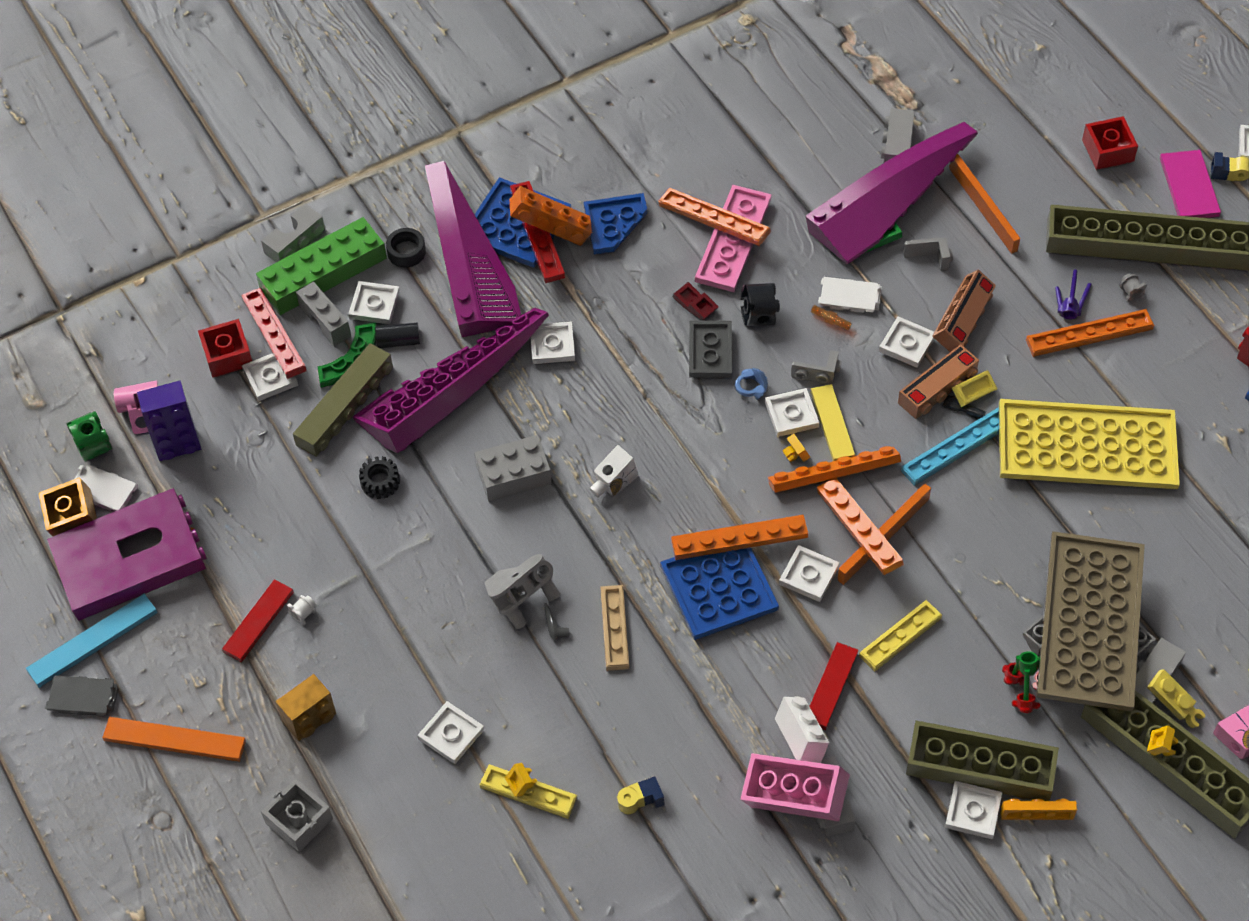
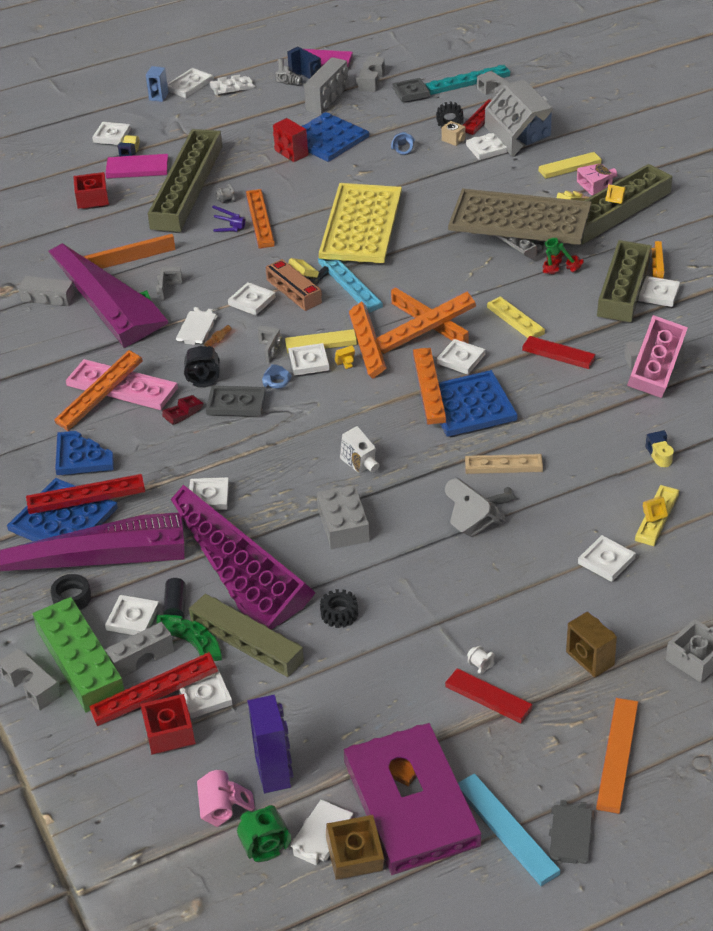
camera: 85 degrees left, 15 degrees down
orange brick [509,186,592,246] -> none
white brick [775,696,829,763] -> none
nougat brick [932,269,996,352] -> none

